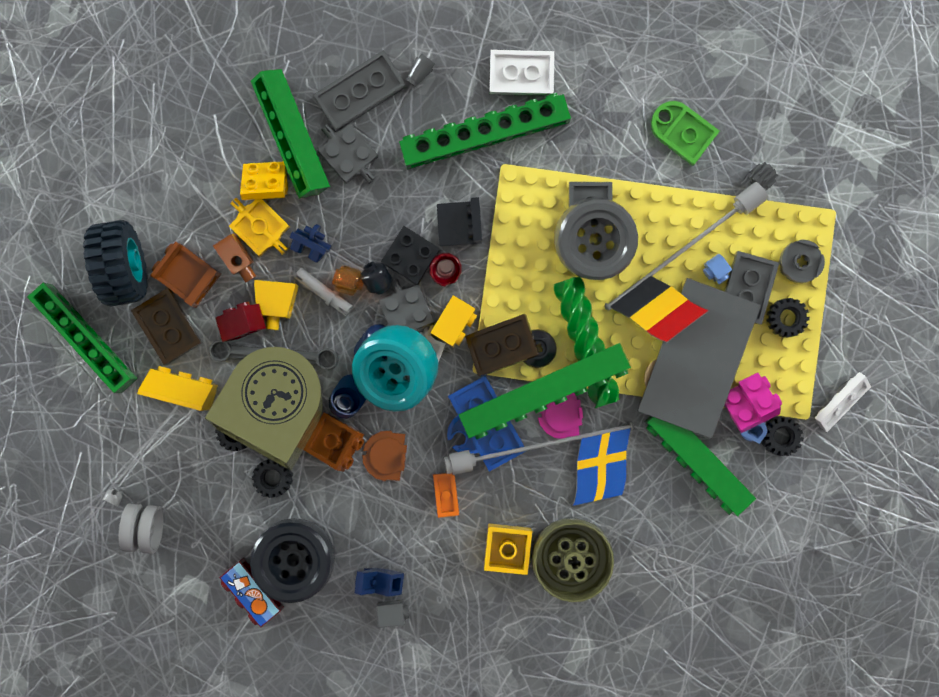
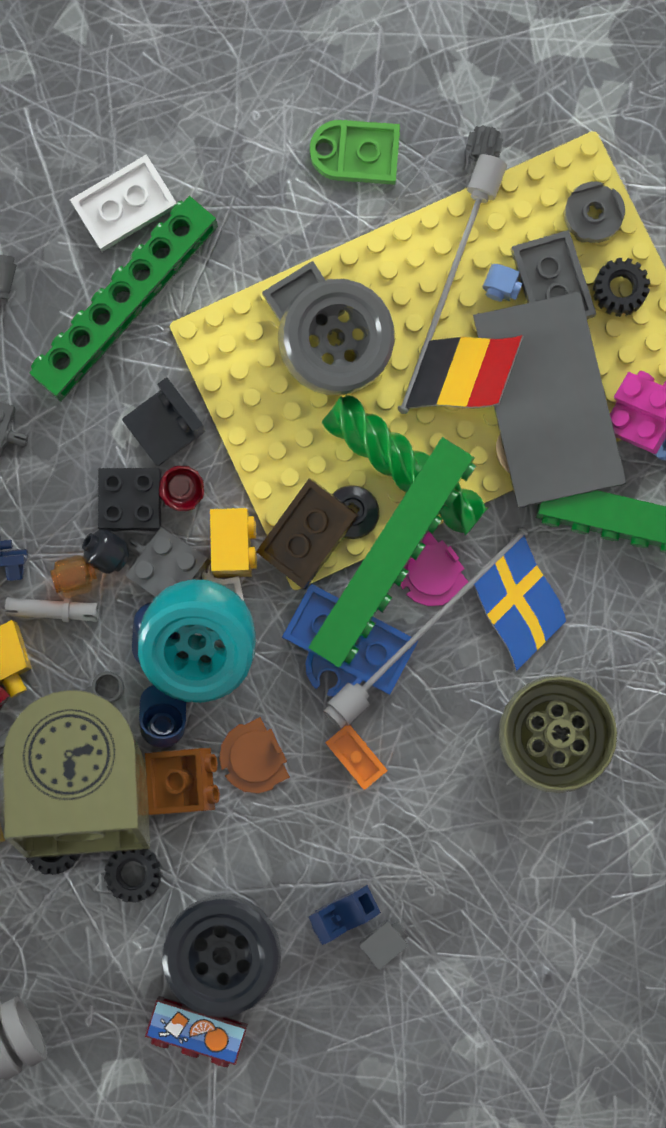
camera: 30 degrees left, 5 degrees down
yellow brick [484,523,532,575] -> none

